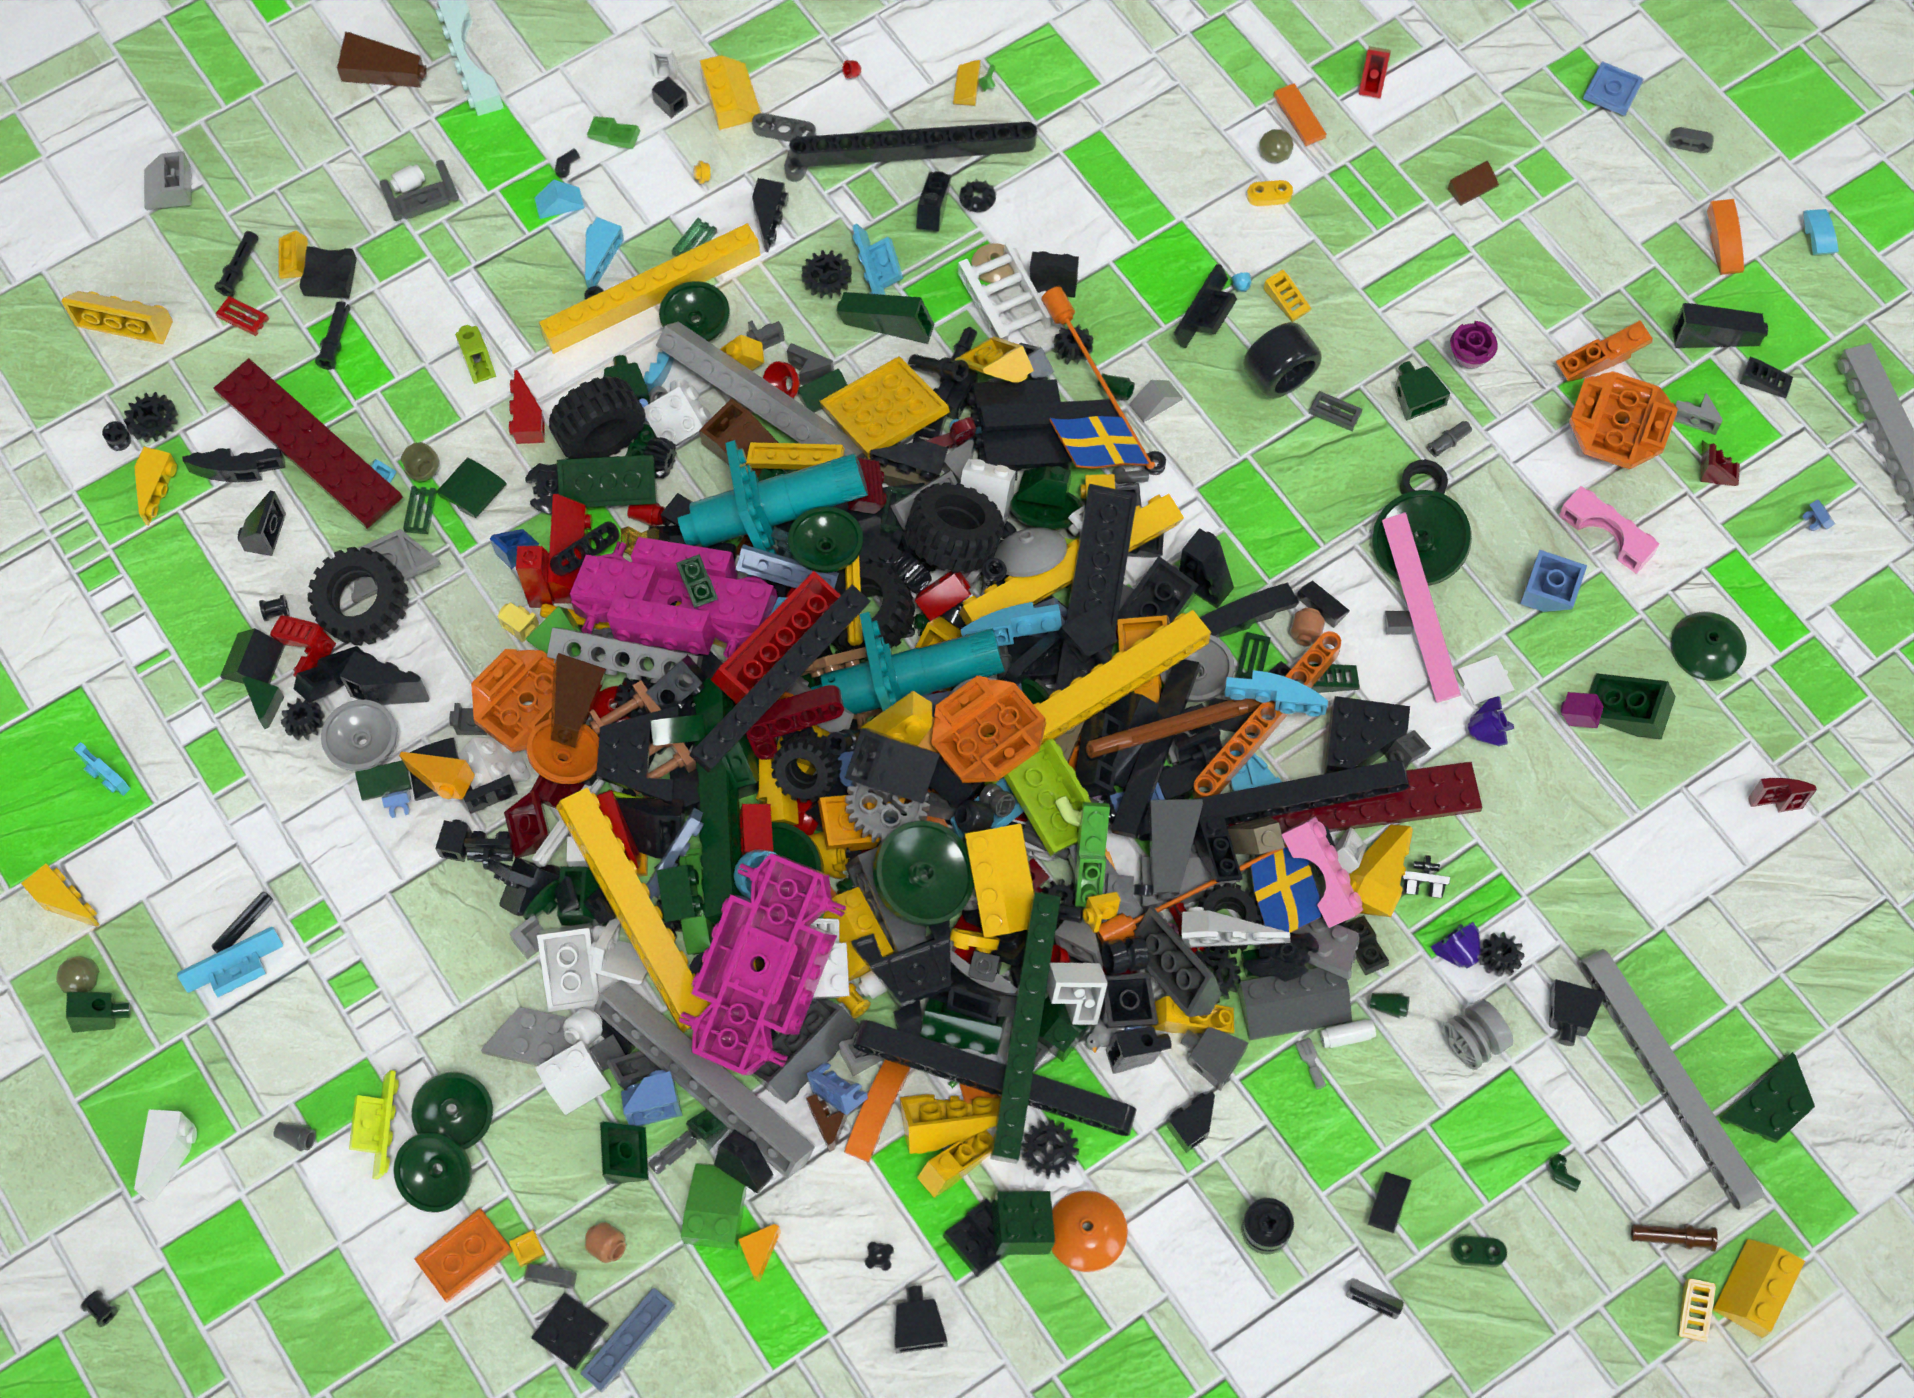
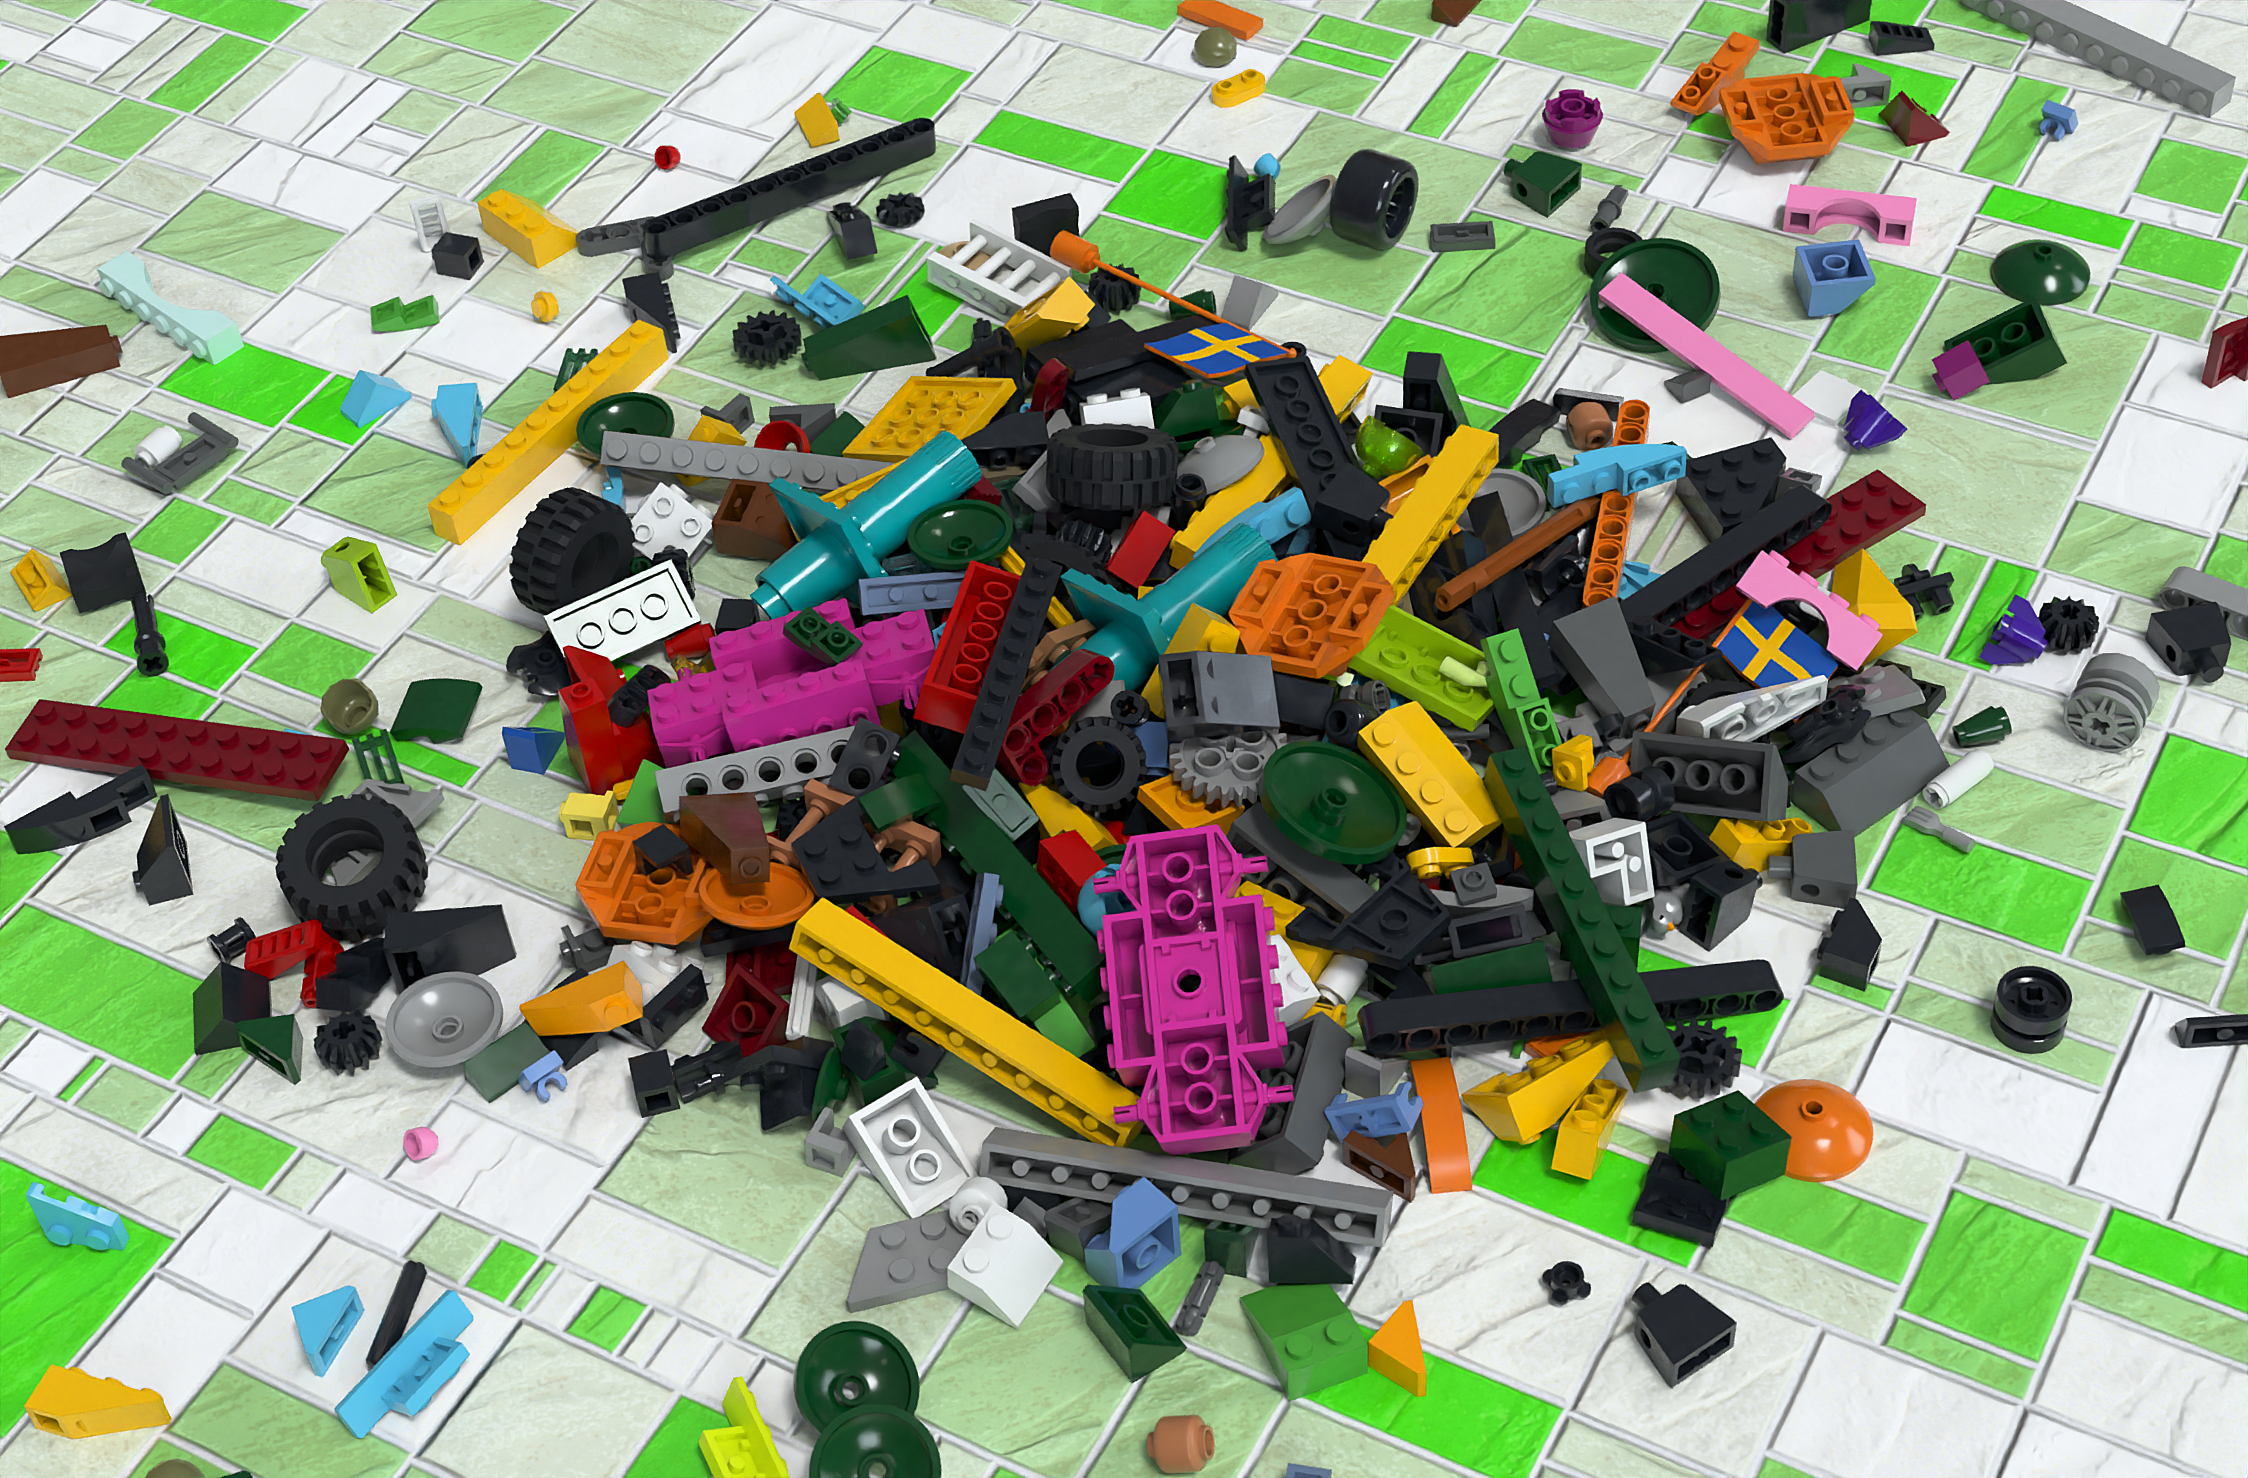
camera: 25 degrees left, 20 degrees down
red slope [509,370,545,444] -> none
black arm [555,148,580,178] -> none
white bracket [589,918,648,985] -> none
dark tan slope [1227,816,1285,854] -> none
yellow slope [1264,270,1311,322] -> none
none -> medium azure slope [291,1285,365,1378]
none -> bright pink hinge [403,1127,439,1161]
none -> black panel [632,824,694,876]
none -> light grey dish [1263,175,1337,245]
none -> clear neon green cylinder [1355,415,1425,480]

